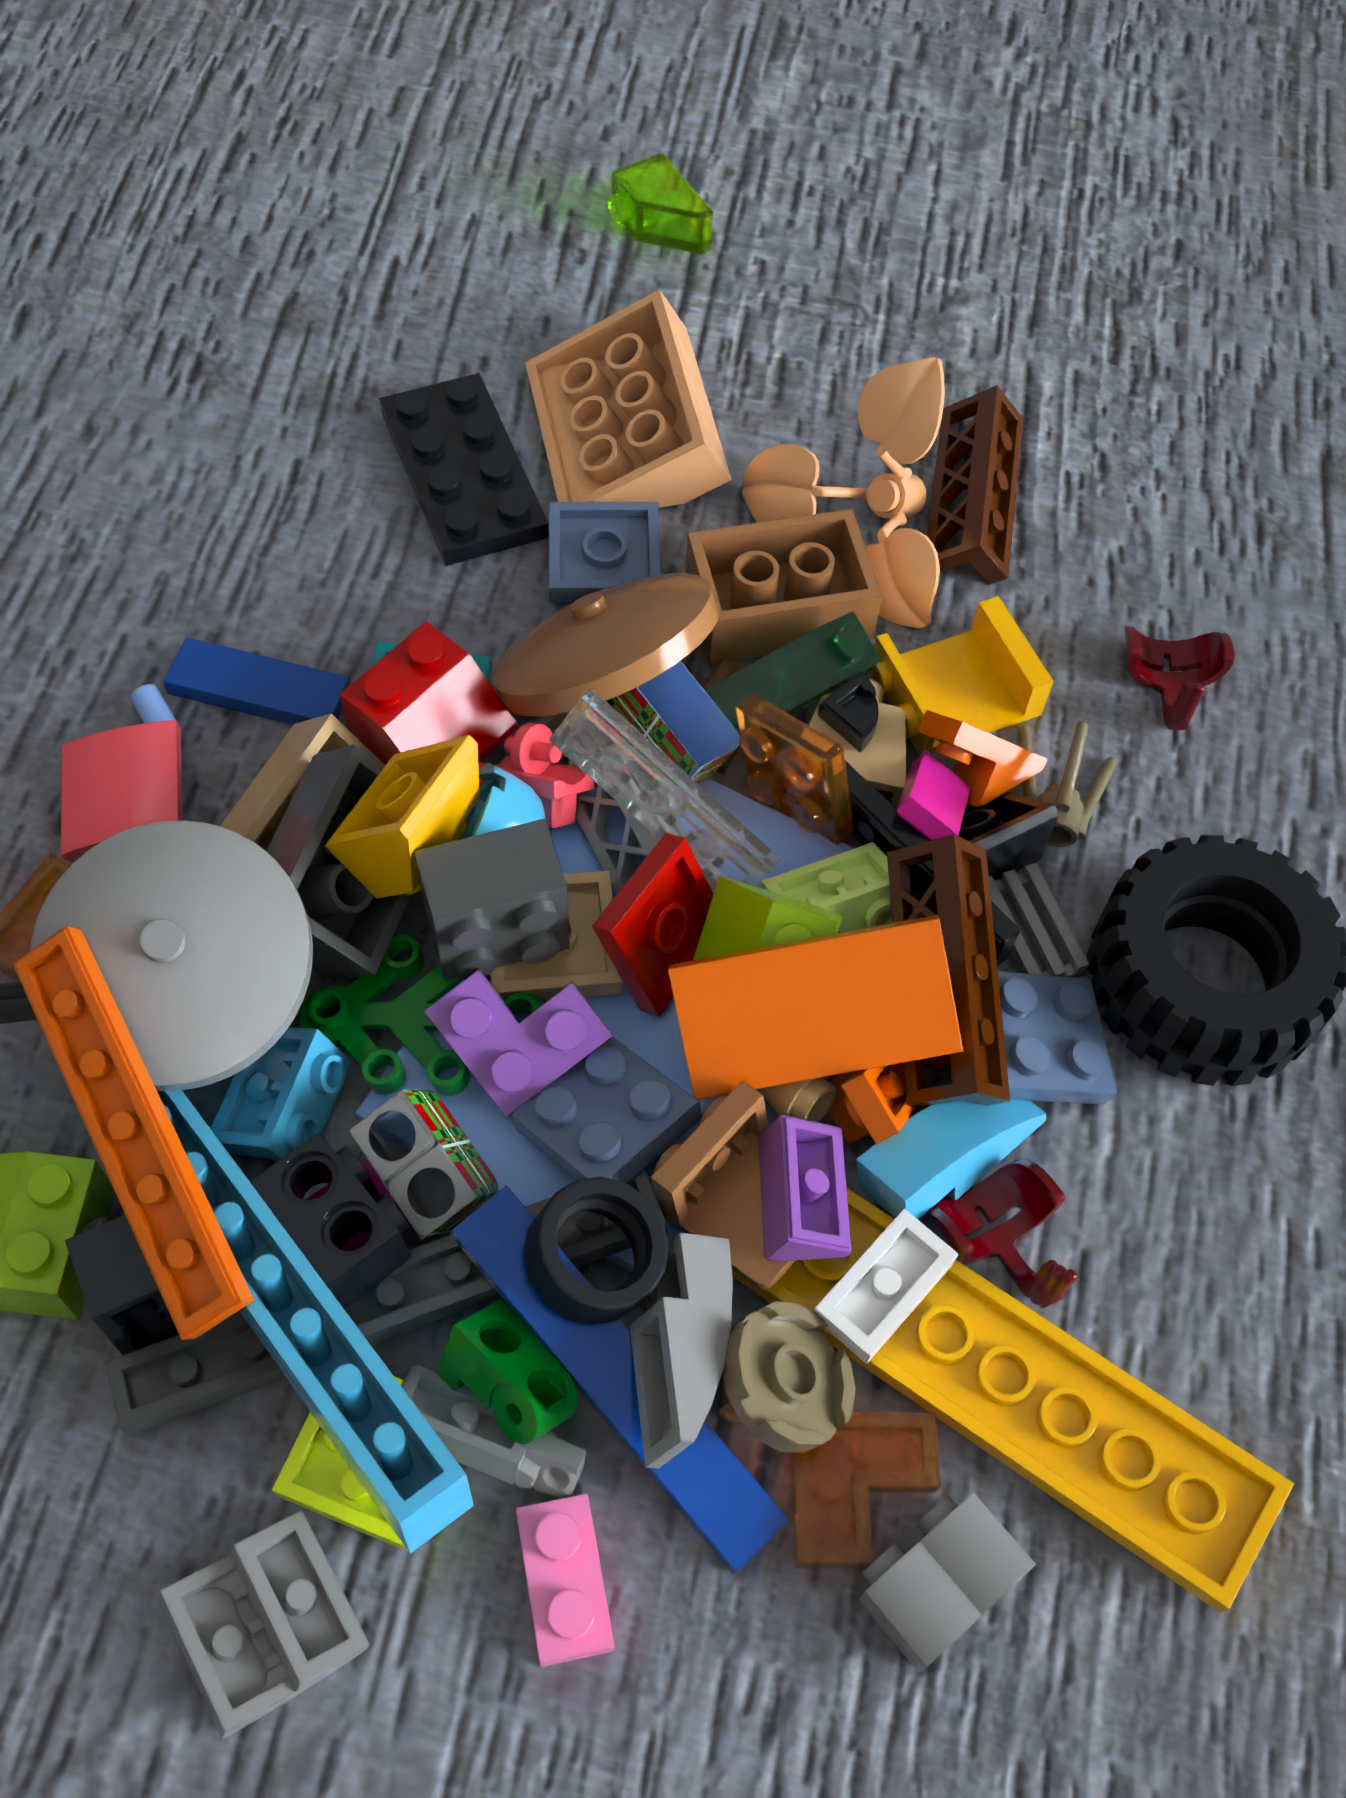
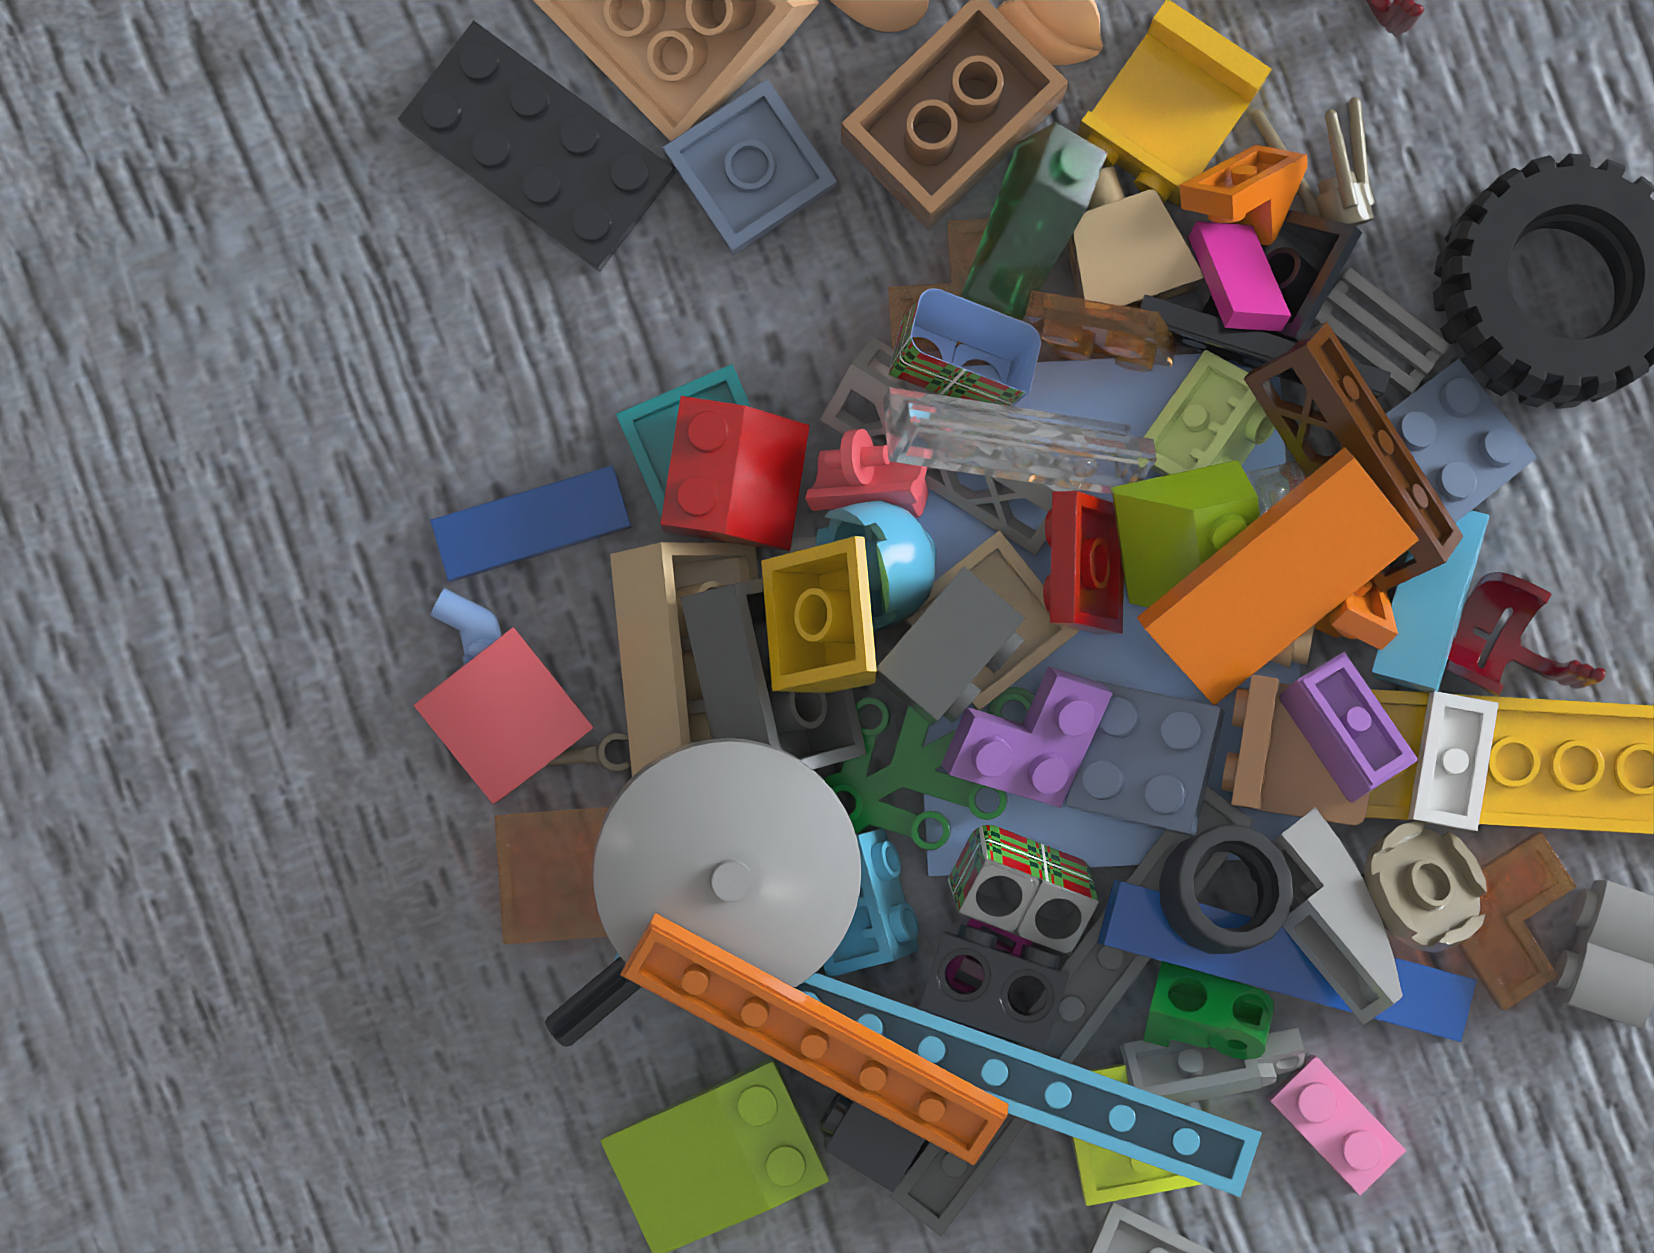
camera: 30 degrees left, 25 degrees up
medium nougat dish [492,573,719,716] -> none
black tile [818,671,878,752] -> none

